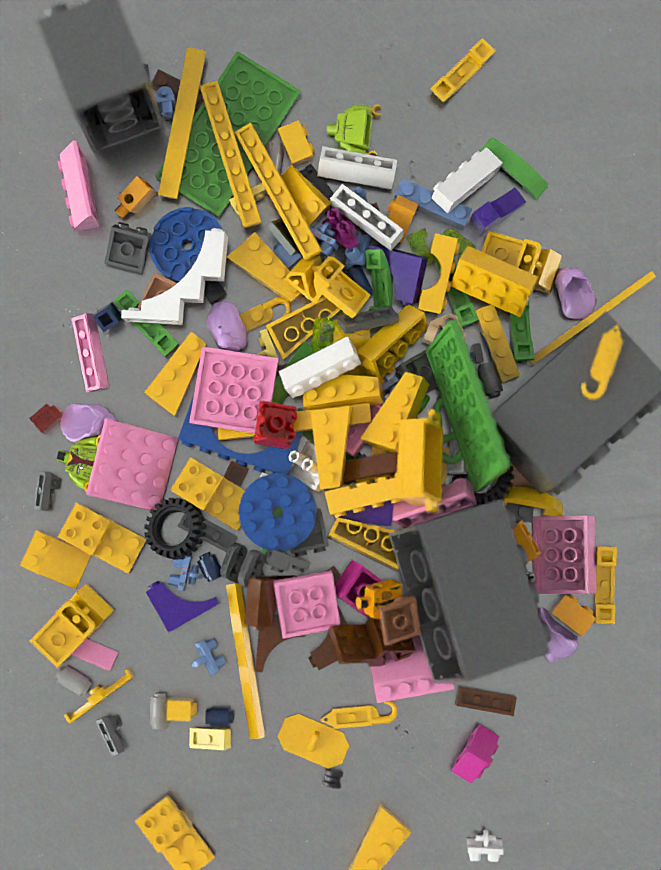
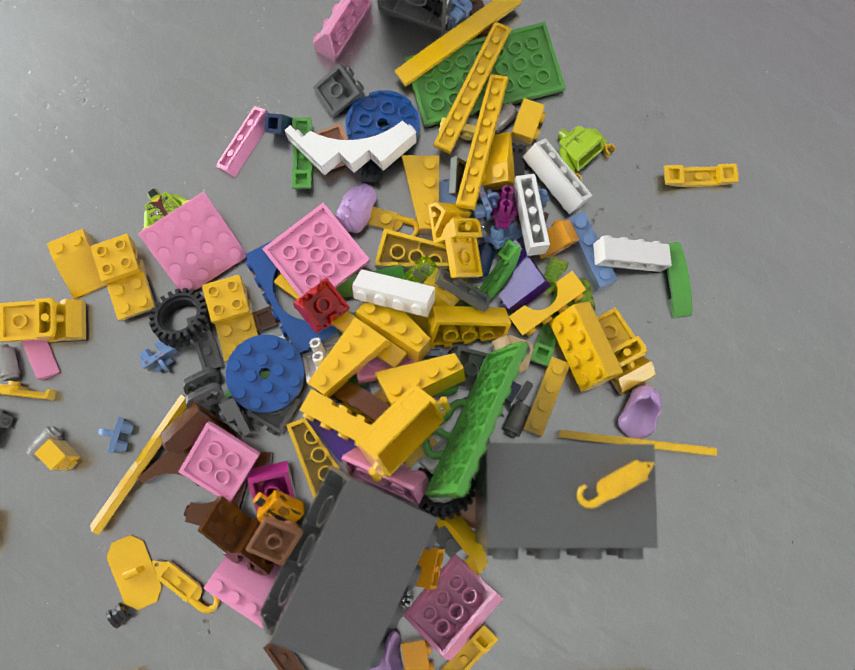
camera: 50 degrees right, 5 degrees down
clear red brick [29,403,62,434] -> none
dark grey hinge [34,471,60,511] -> none
lavender hair [60,404,116,442] -> none
light orange torso [114,176,158,218] -> none
yellow wedge [144,332,208,418] -> none
dark purple arch [146,581,220,633] -> none
light yellow plate [190,727,231,750] -> none
dark blue brick [197,552,221,582] -> none
dark blue brick [205,707,234,727] -> none
light yellow plate [258,328,281,366] -> none
dark purple arch [469,187,526,236] -> none
bright green slope [509,301,534,361] -> none

